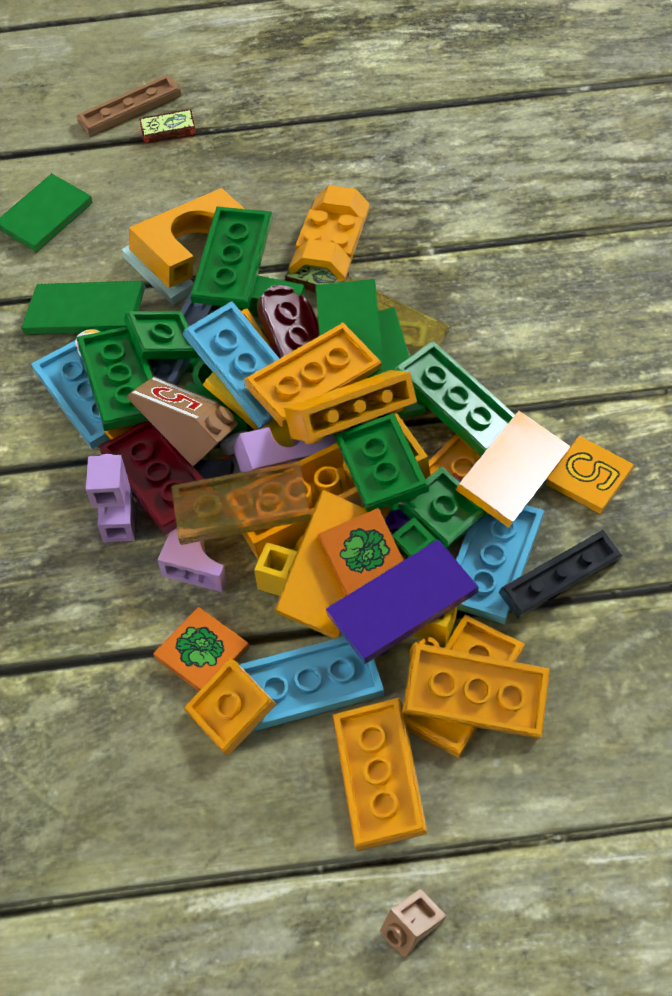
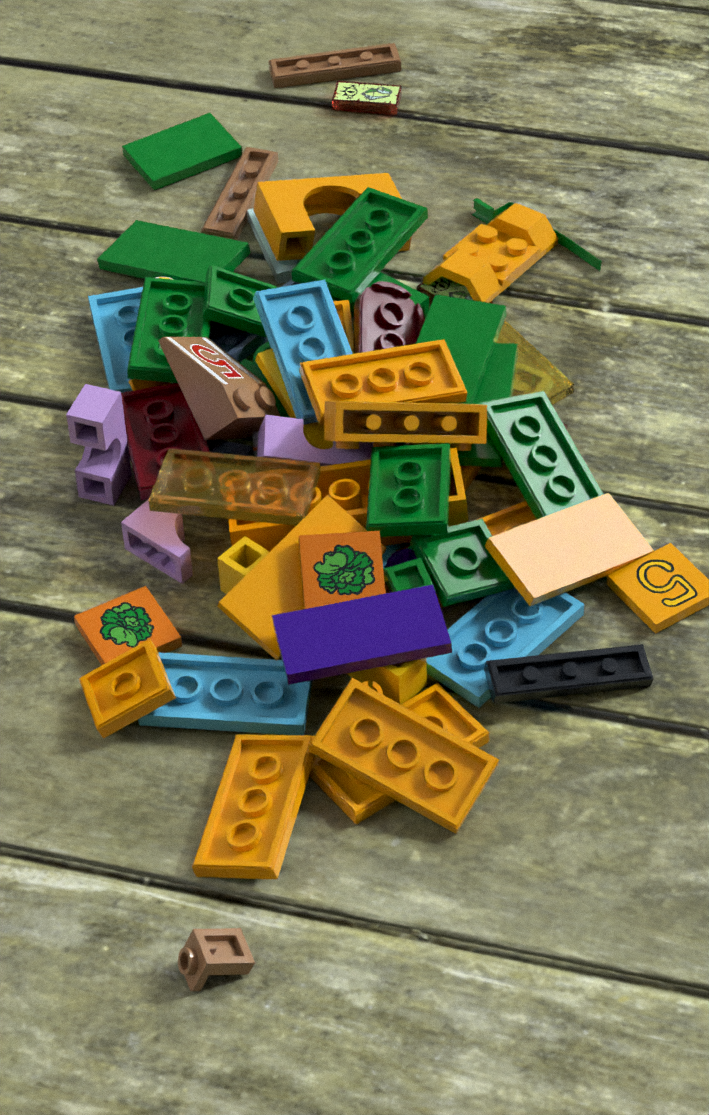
camera: 20 degrees right, 10 degrees down
none -> medium nougat tile [201,147,278,240]
none -> green piece [472,198,602,271]

